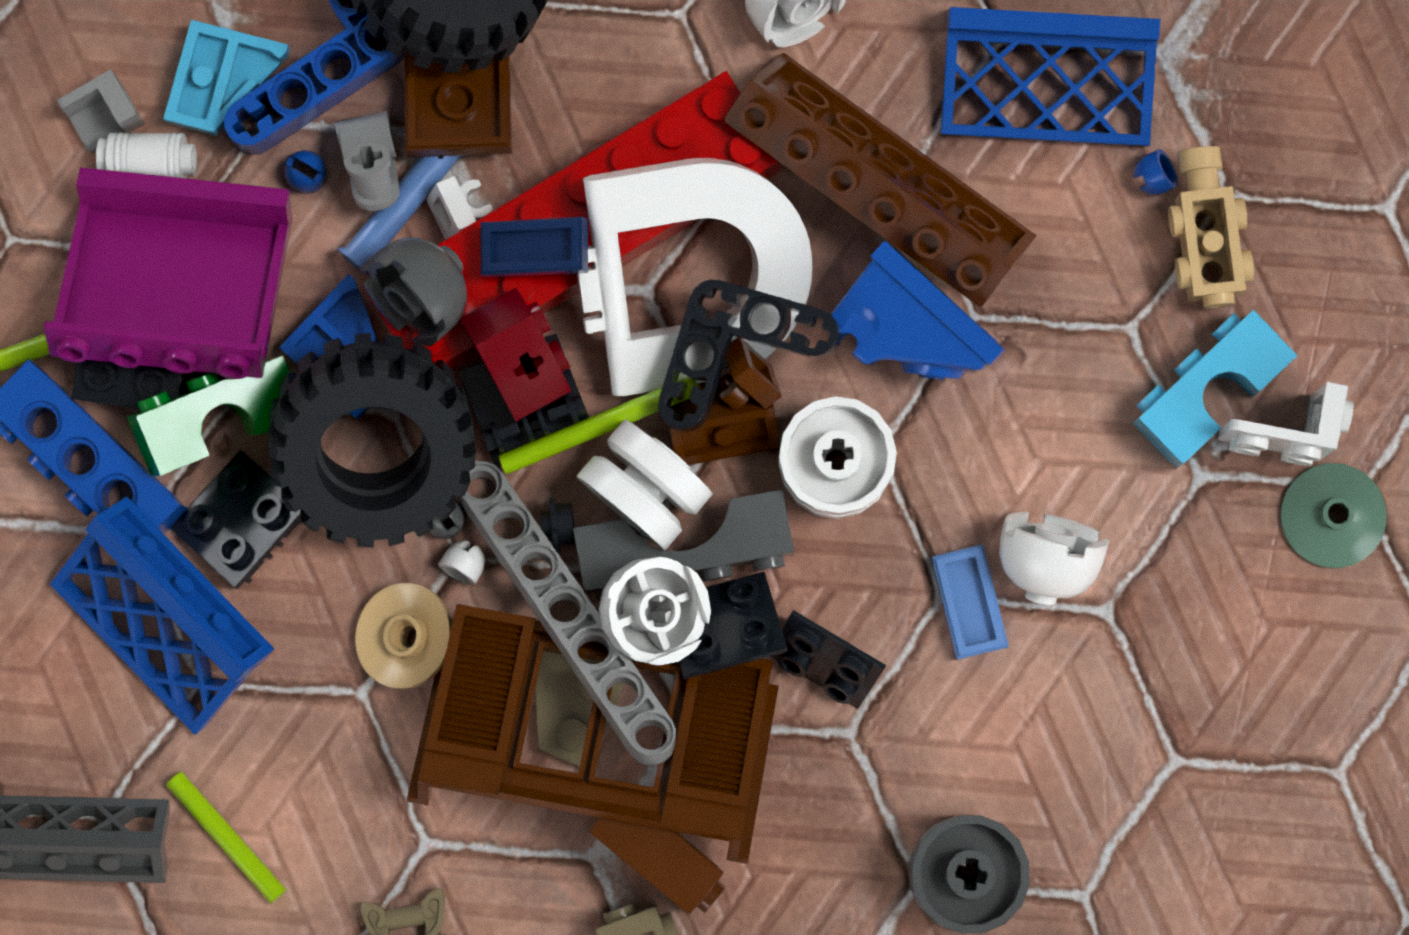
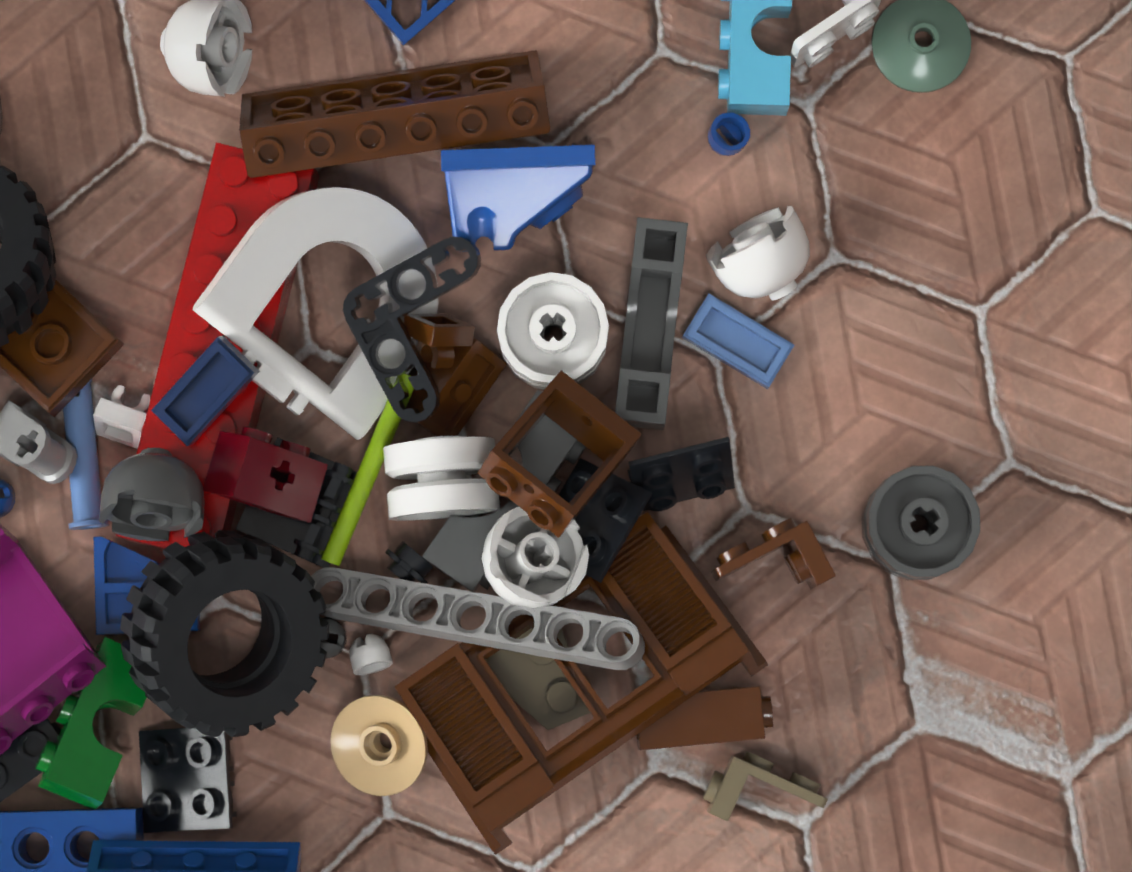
camera: 45 degrees left, 0 degrees up
none -> reddish brown window [477,370,642,538]
none -> dark grey arch [615,217,688,430]
none -> blue hinge [708,113,750,156]
none -> reddish brown bracket [711,518,836,590]

